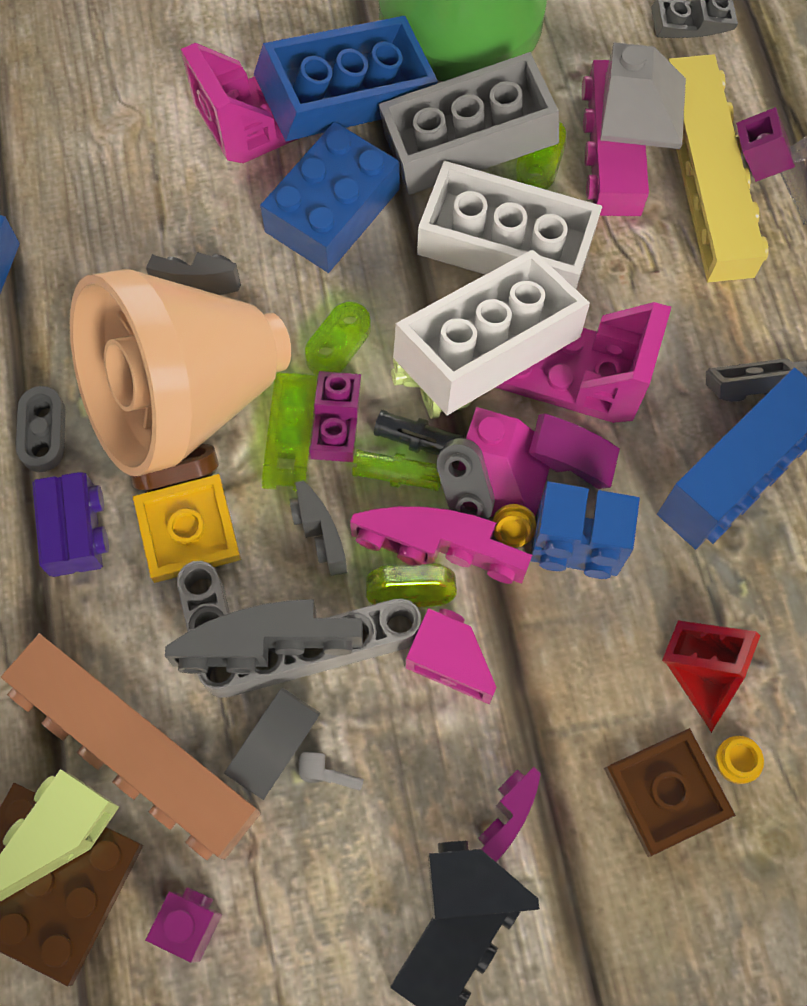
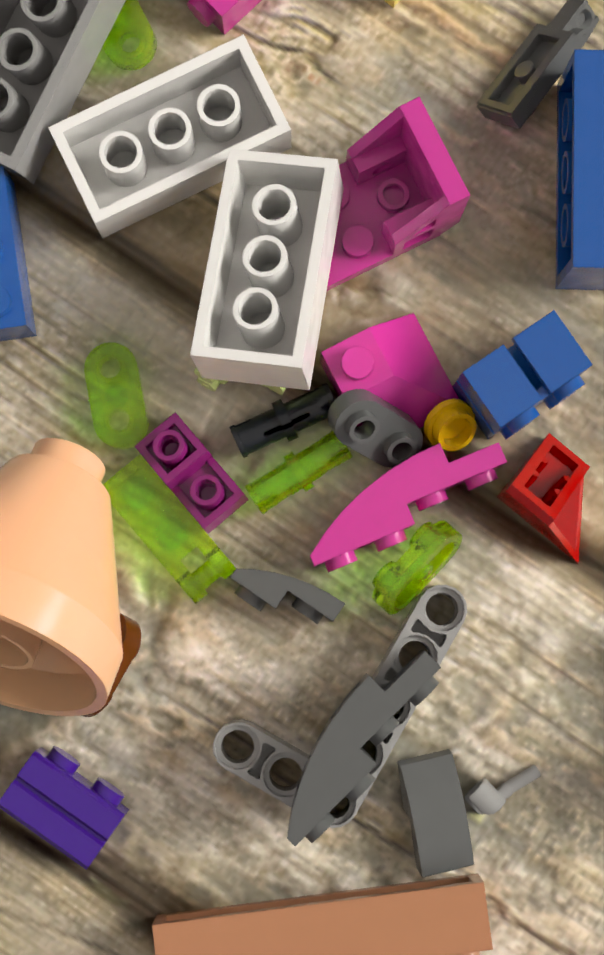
camera: 45 degrees left, 15 degrees up
yellow plate [133,474,241,583] -> none
dark pink slope [405,608,497,705] -> none
magenta slope [529,413,620,489] -> none
none -> red slope [496,433,590,564]

